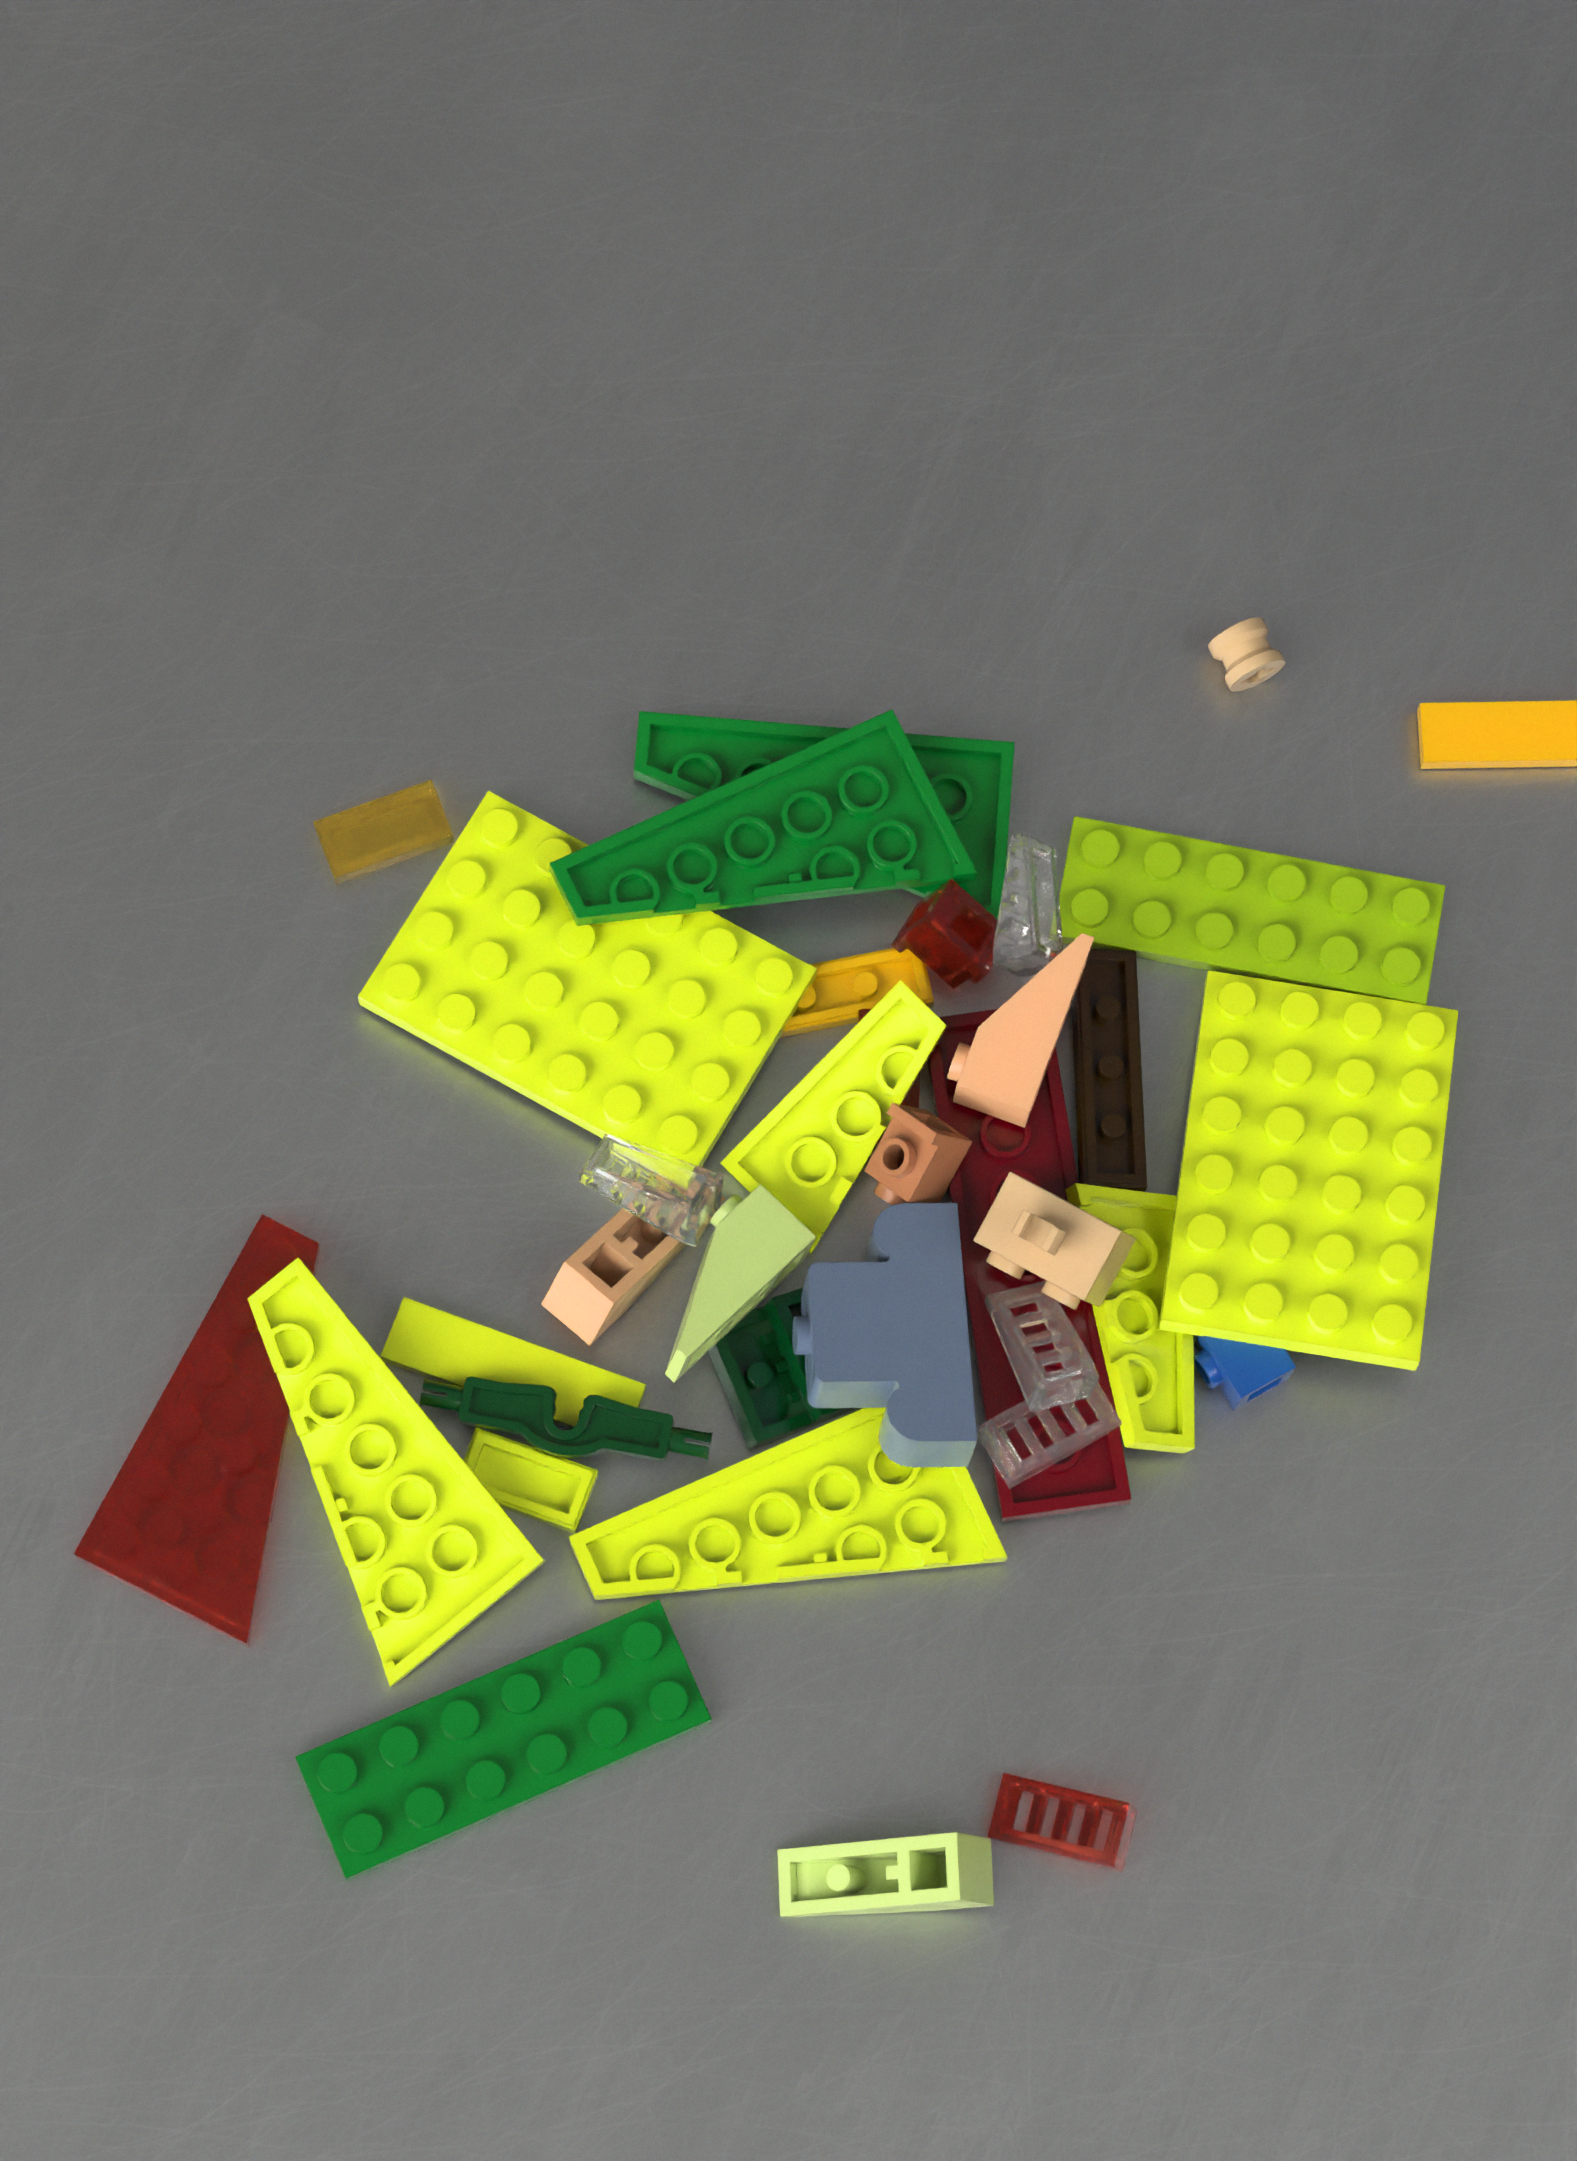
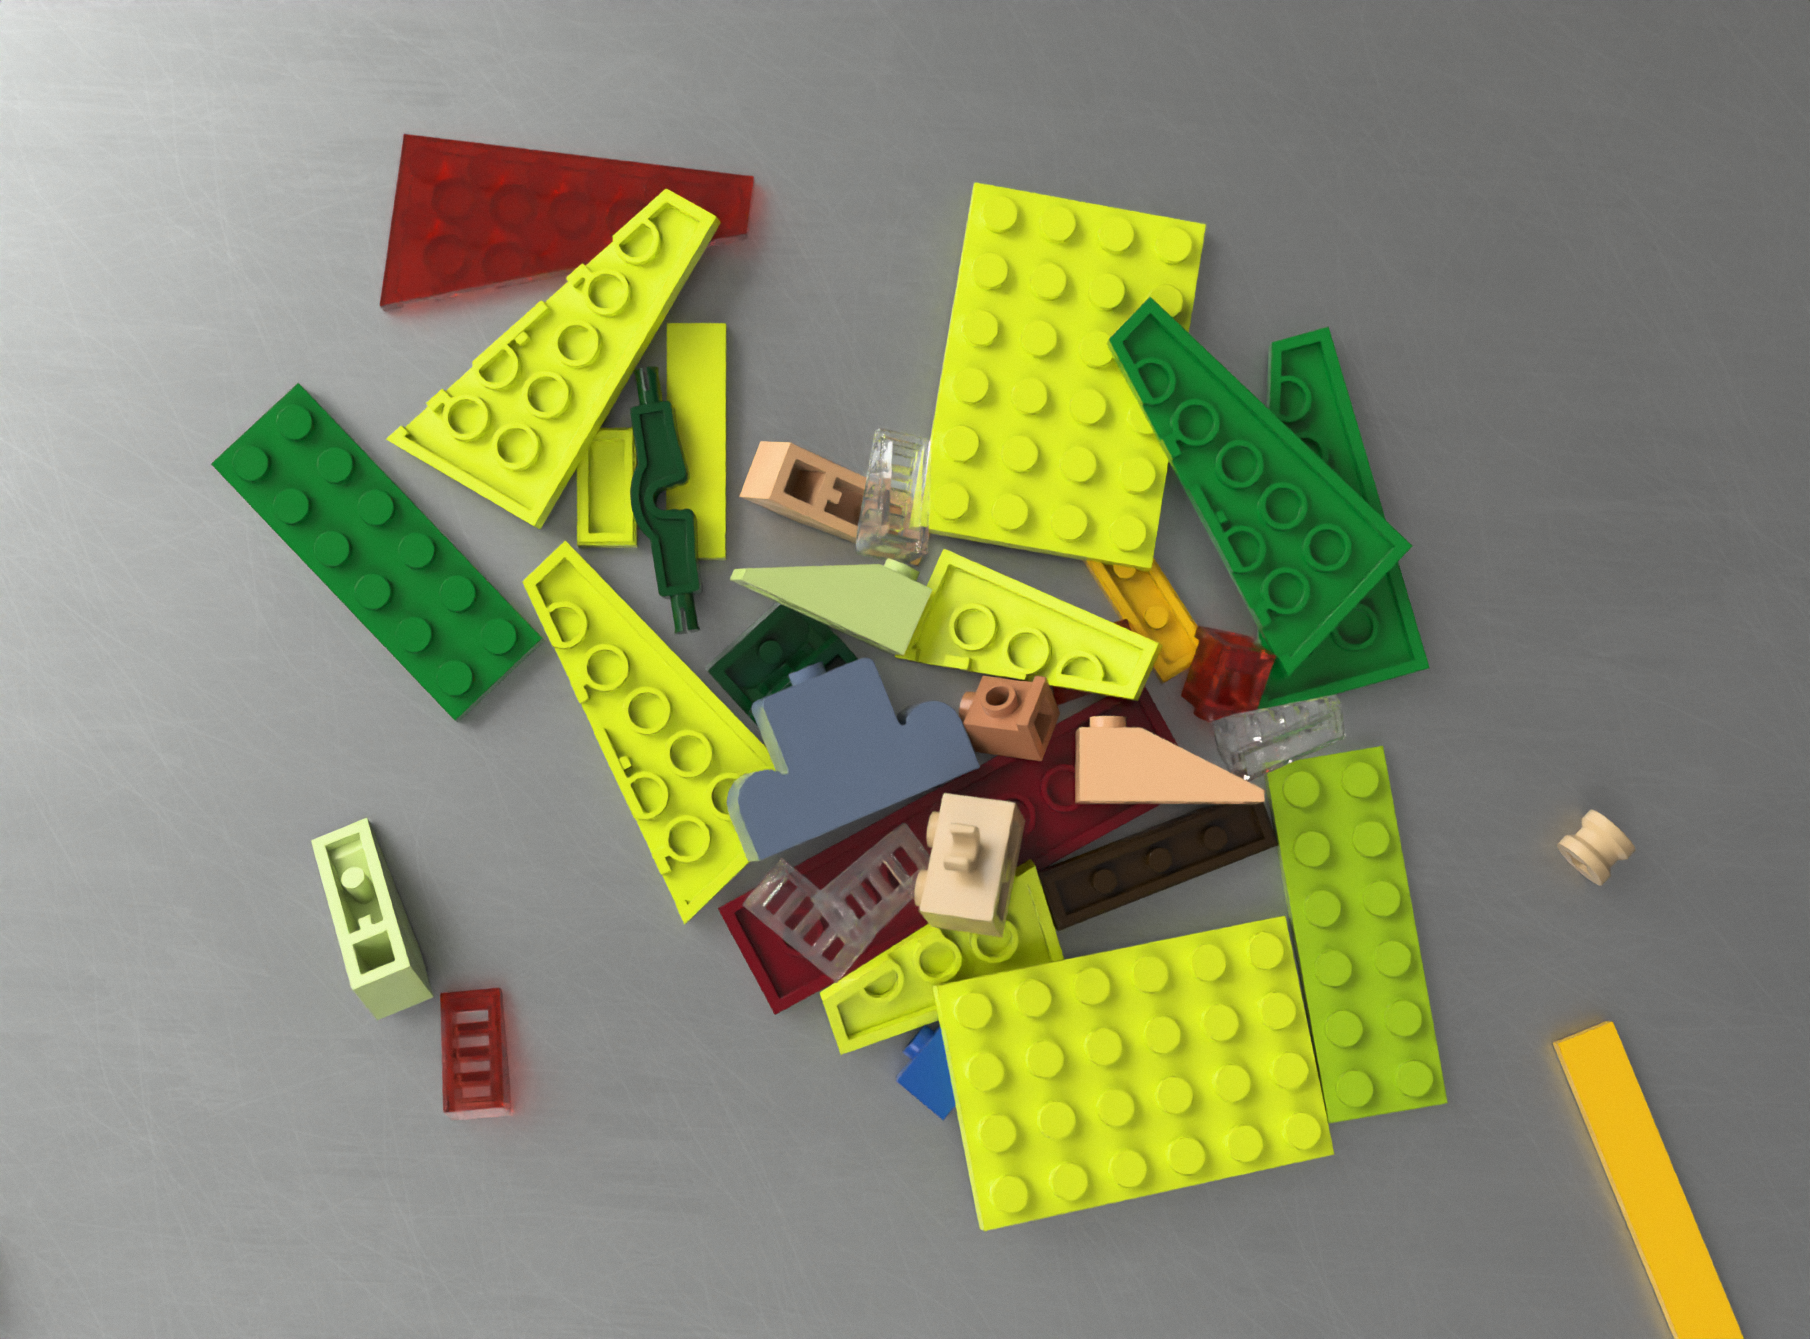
camera: 70 degrees right, 10 degrees up
clear yellow tile [313,779,454,884] -> none

